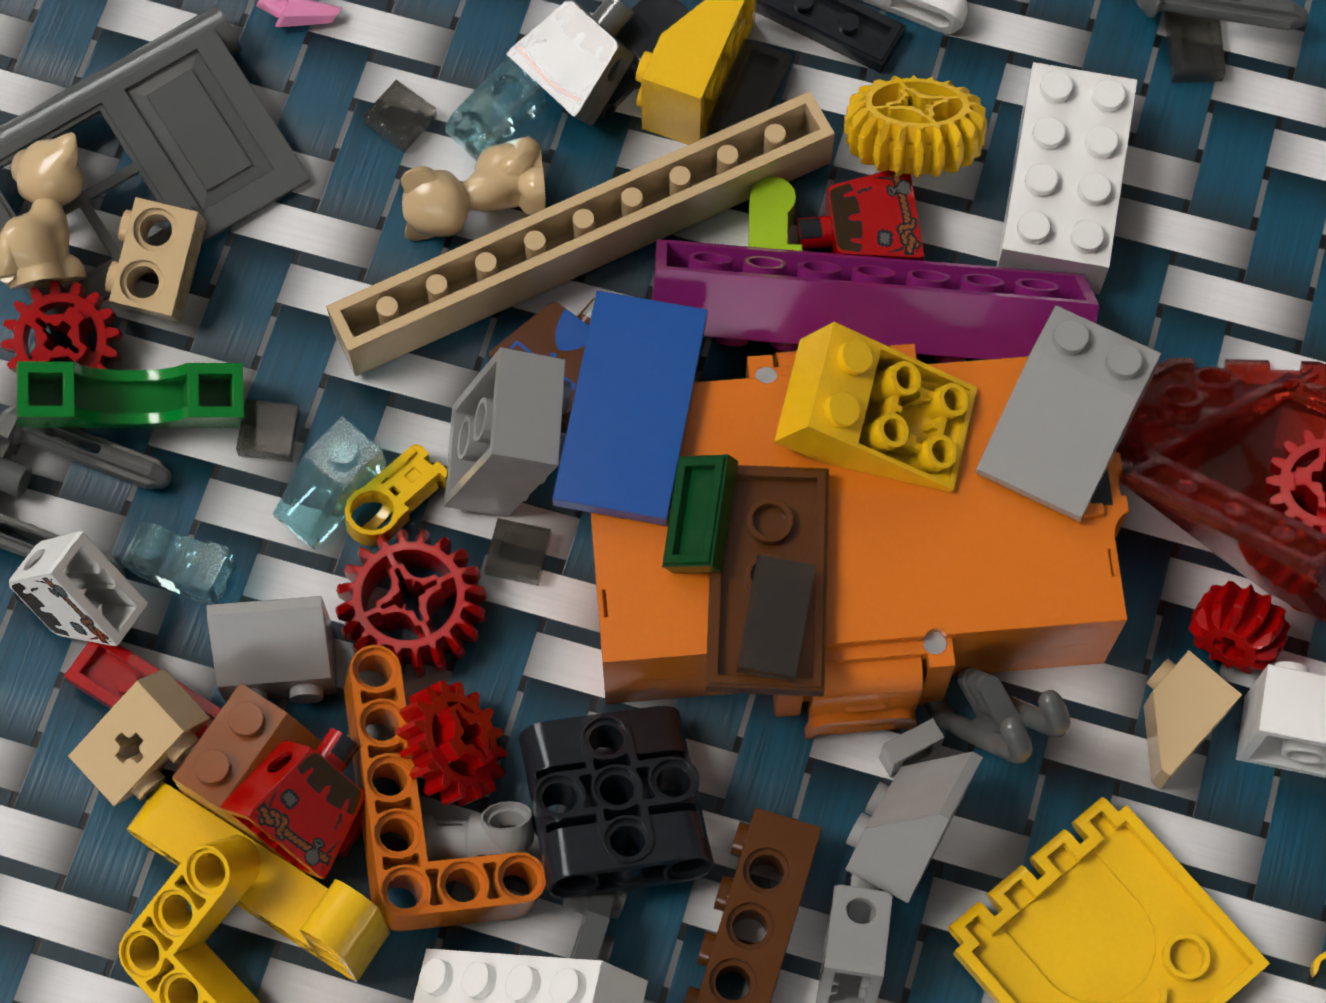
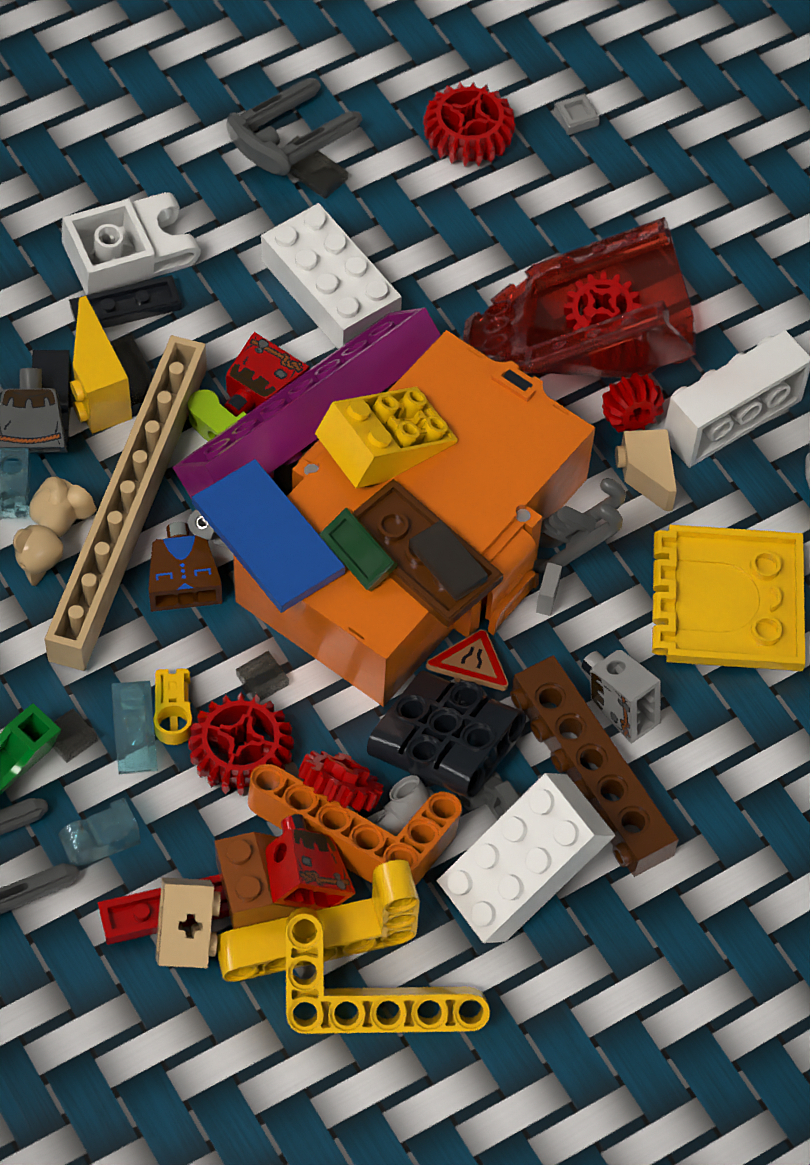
camera: 50 degrees left, 10 degrees down
white torso [9,531,148,646] -> none
light grey slope [206,596,337,704] -> none
light grey brick [444,347,571,517] -> none
yellow gear [844,74,987,178] -> none
light grey slope [845,752,983,903] -> none
light grey slope [975,305,1161,522] -> none
none -> piece [426,629,509,691]

